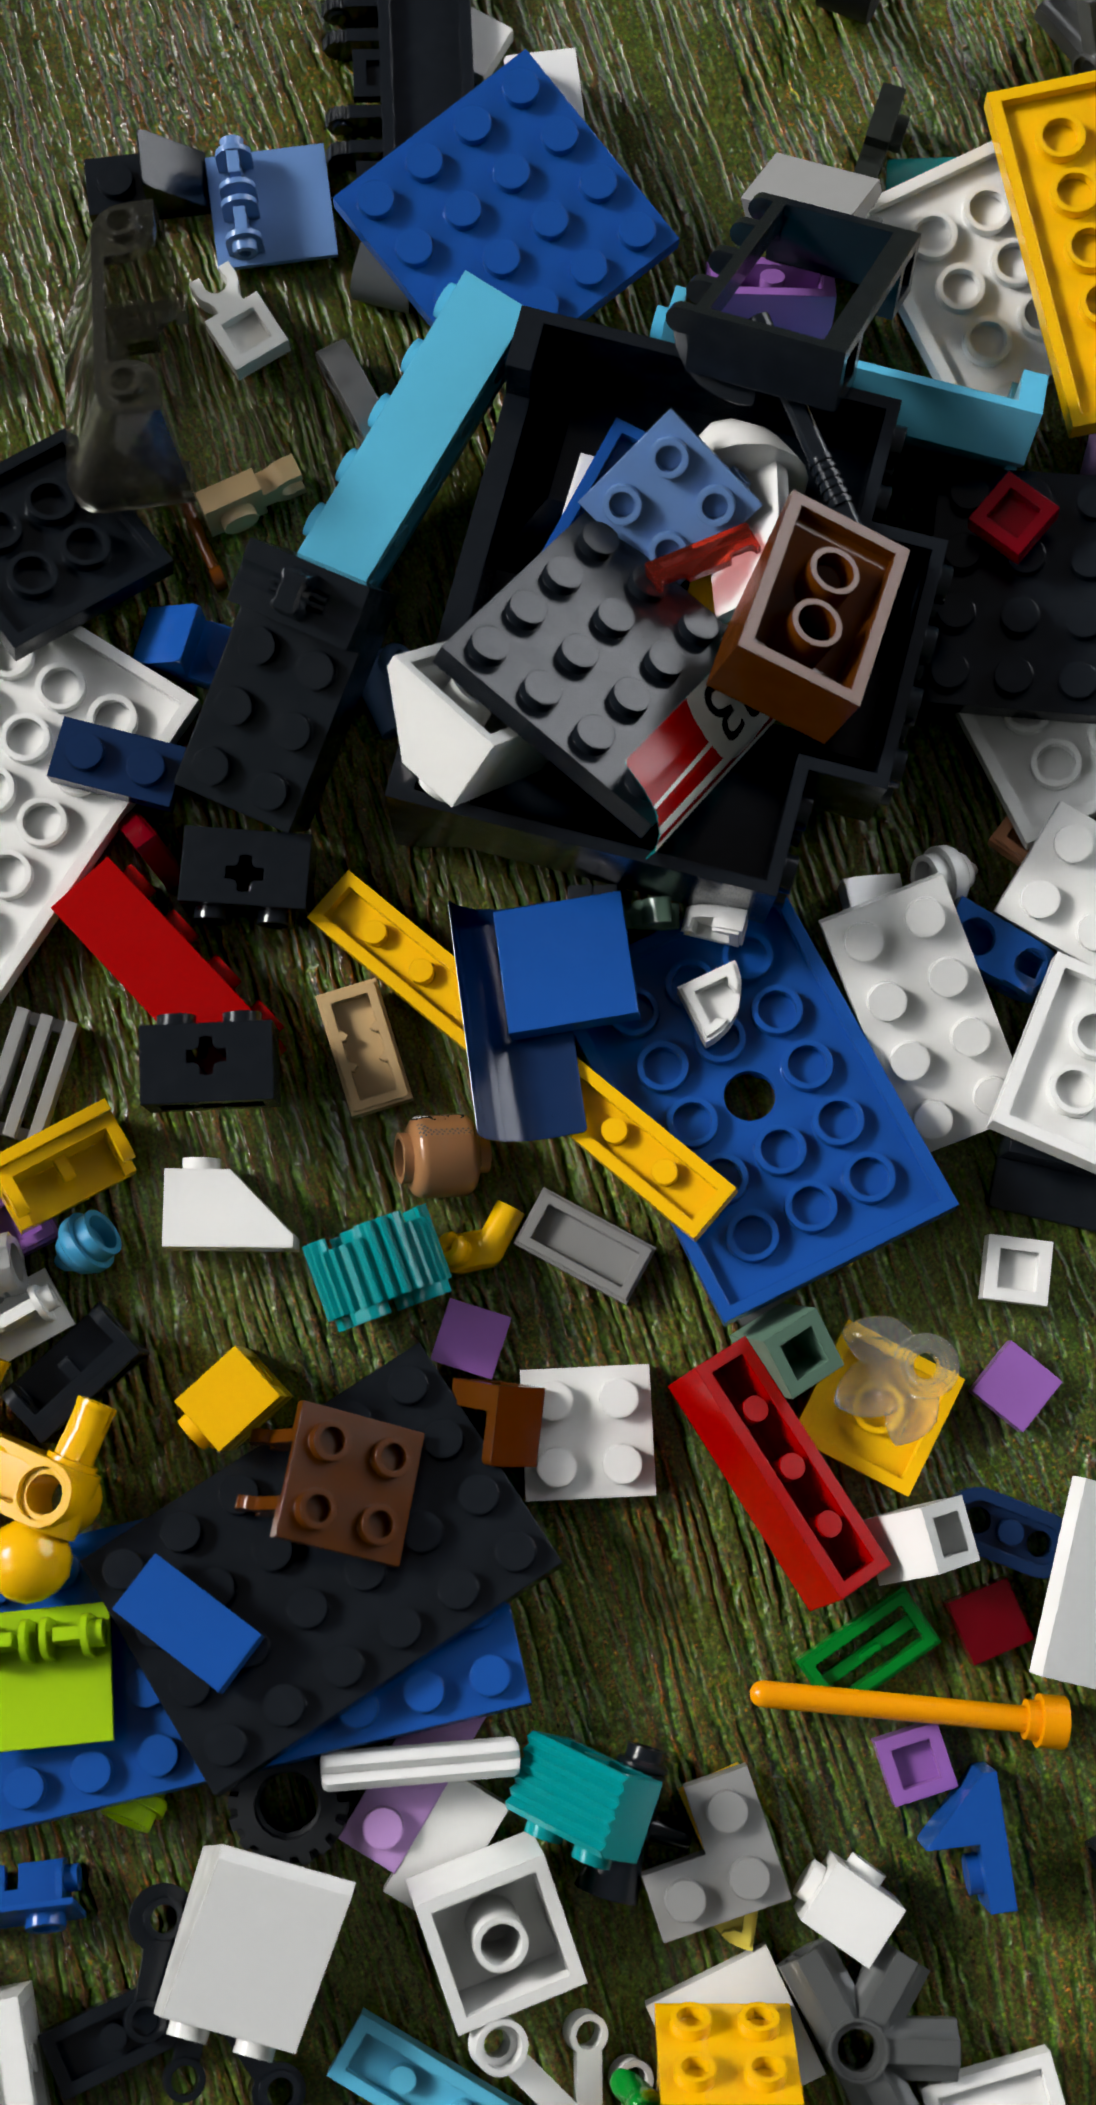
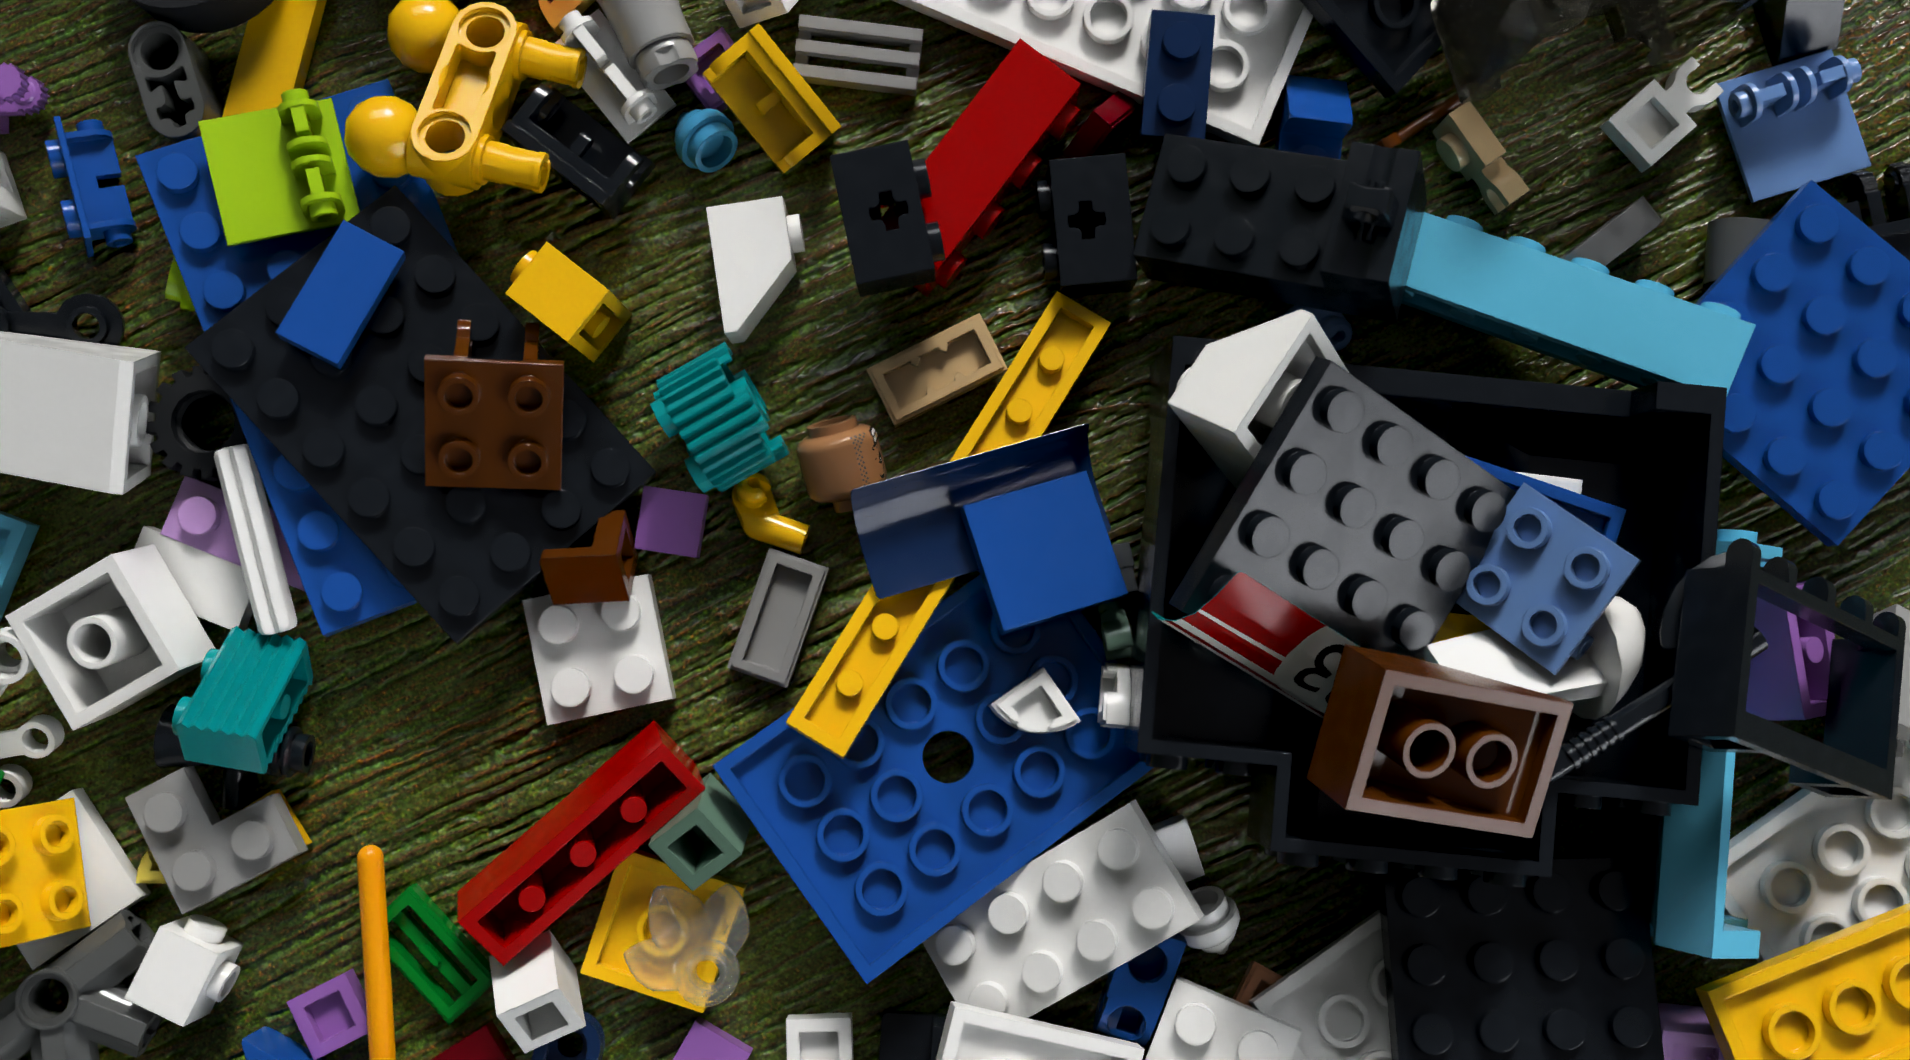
camera: 80 degrees right, 5 degrees up
clear red piece [645,522,761,594] -> none
dark red plate [968,471,1060,565] -> none

